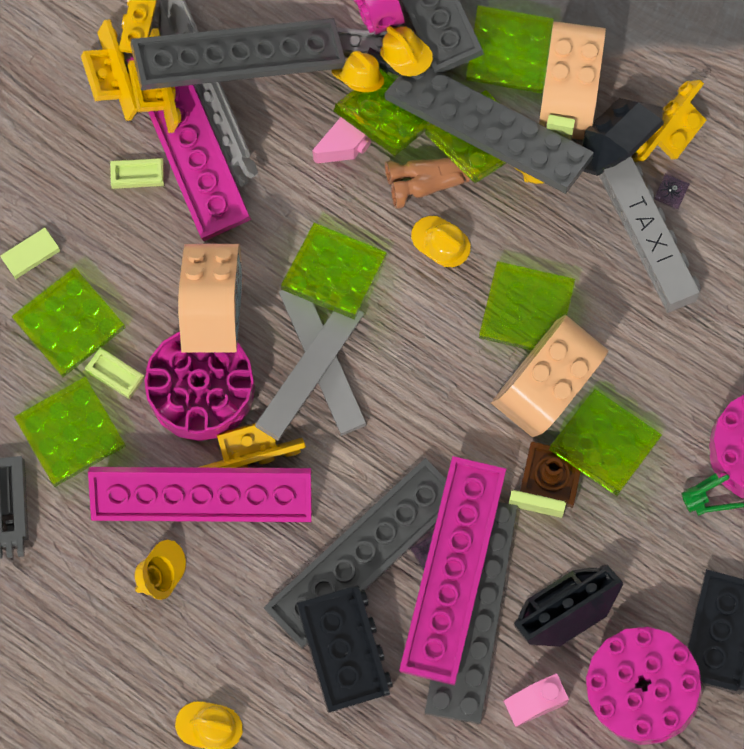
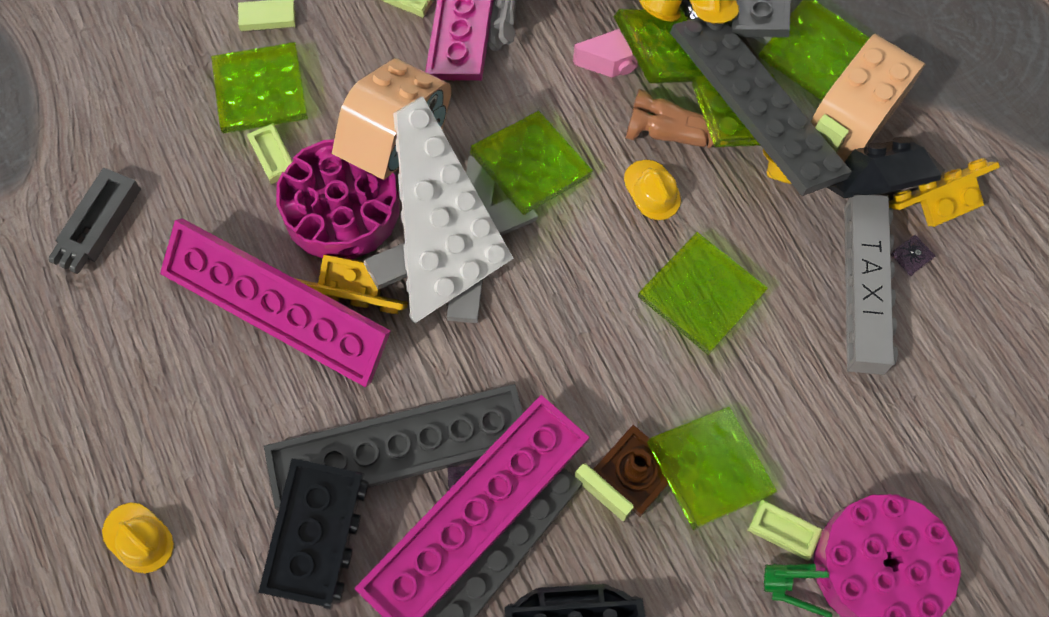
camera: 25 degrees right, 5 degrees down
clear neon green plate [14,376,126,487] -> none
yellow piece [134,539,186,600] -> none
light nougat brick [491,315,608,437] -> none
none -> white wing [393,97,514,323]
none -> yellowish green tile [747,500,823,561]

